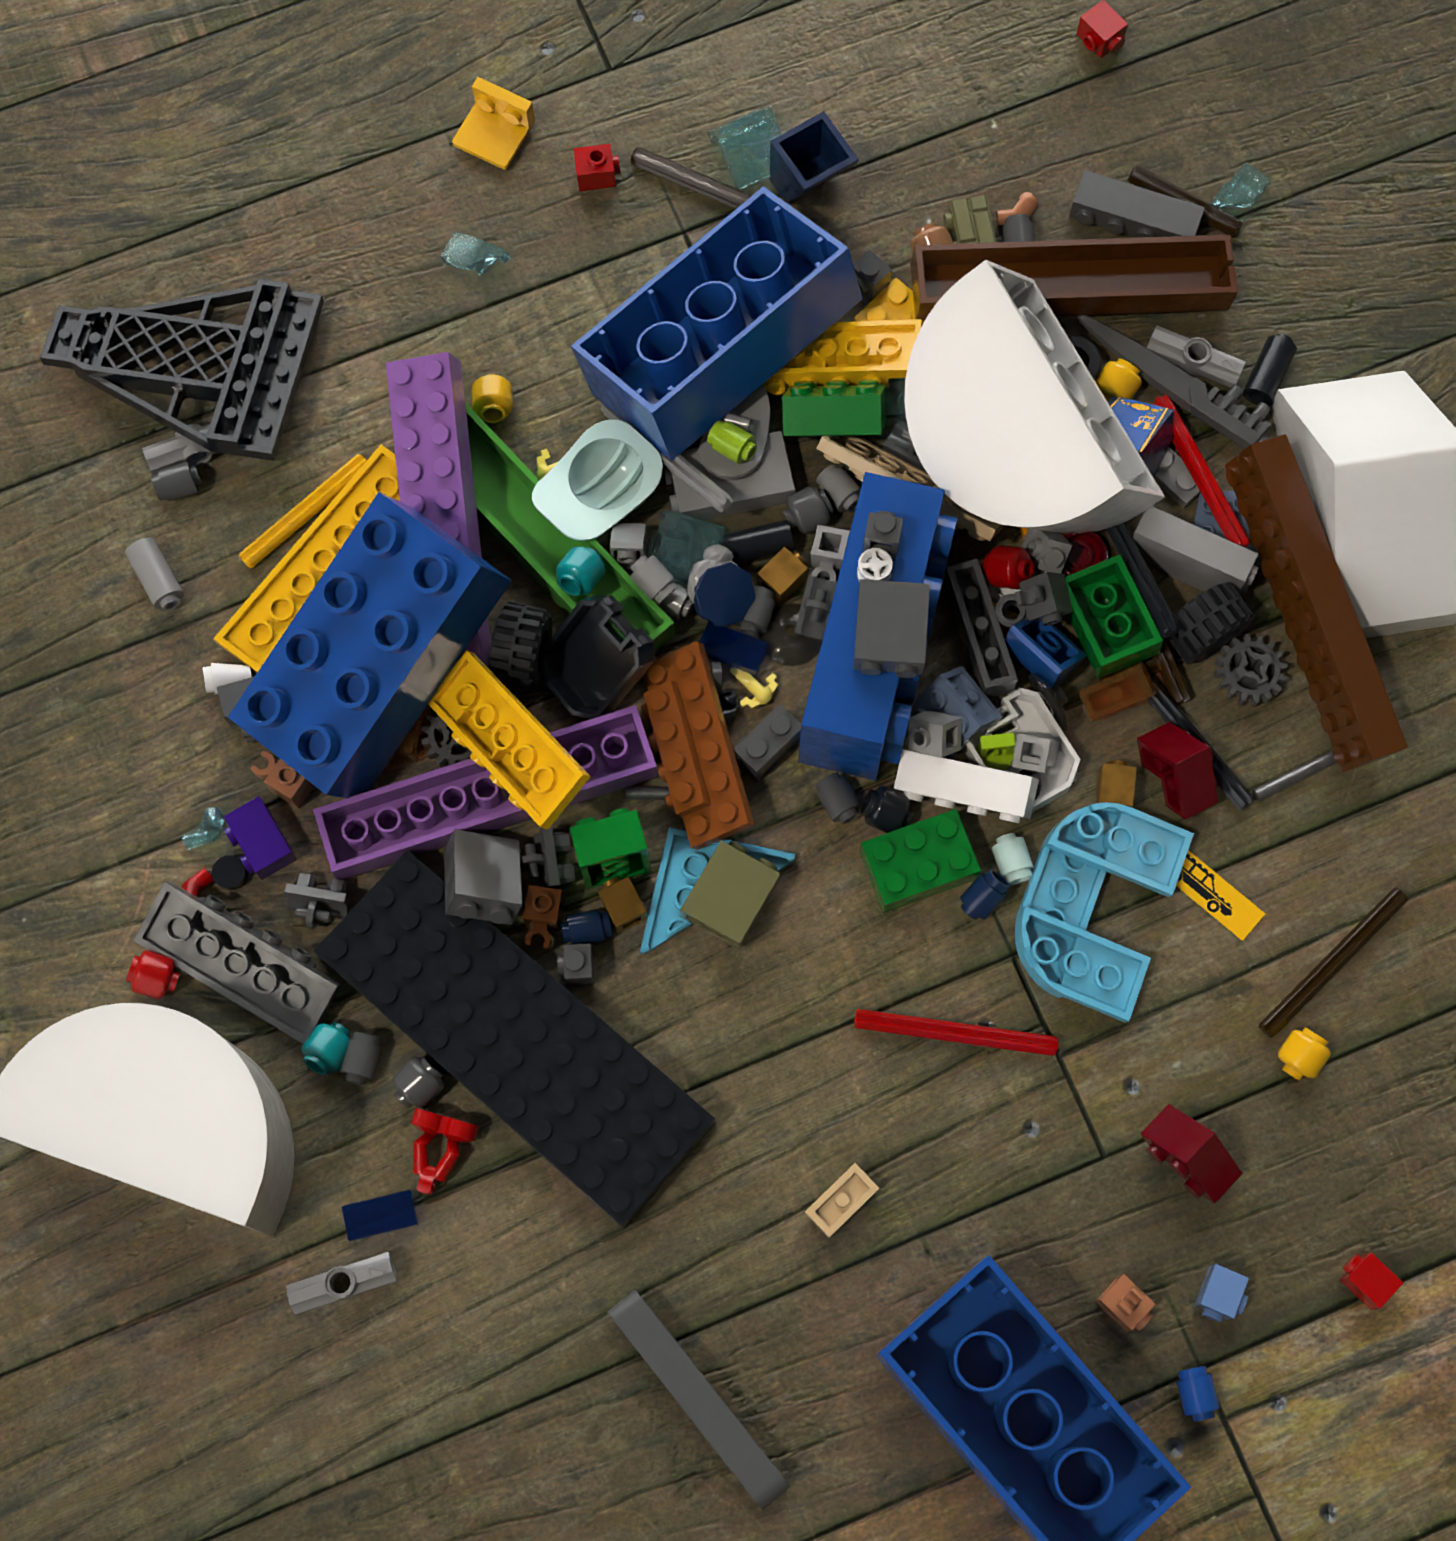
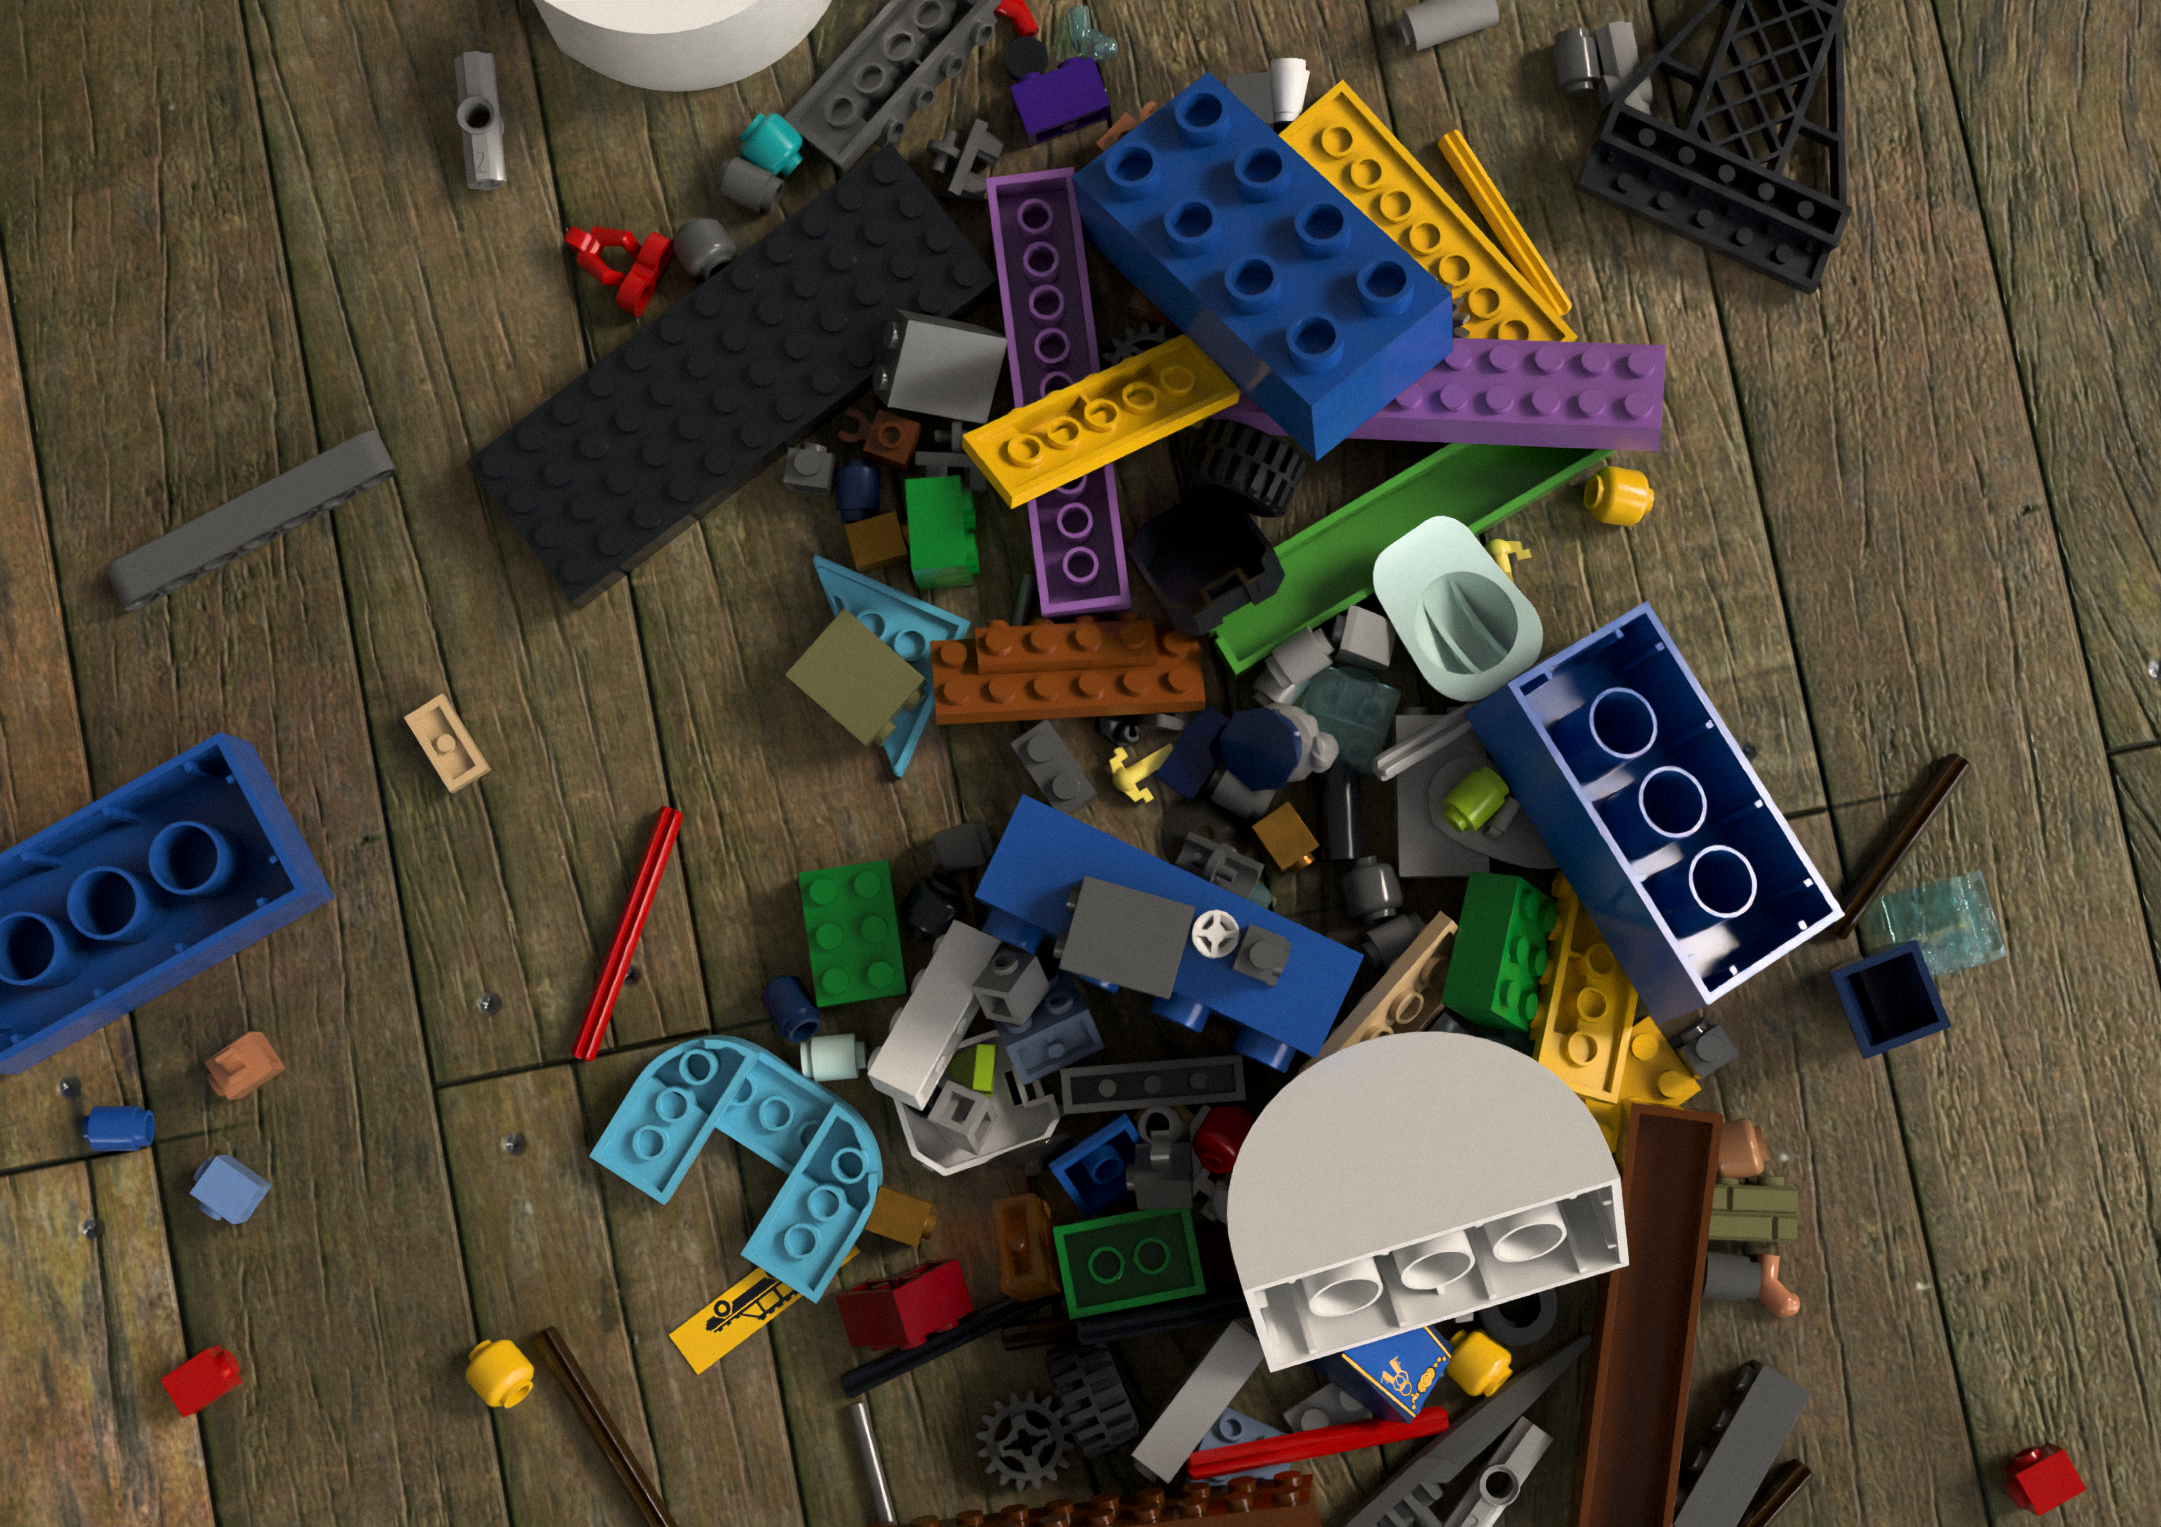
camera: 105 degrees right, 10 degrees up
clear blue tile [341,1190,419,1242] -> none
clear light blue slope [440,232,510,275] -> none
yellow bracket [452,77,535,170] -> none
teal head [556,547,605,596] -> none
red brick [573,144,621,192] -> none
light grey brick [811,525,850,581] -> none
dark red brick [1141,1104,1243,1204] -> none

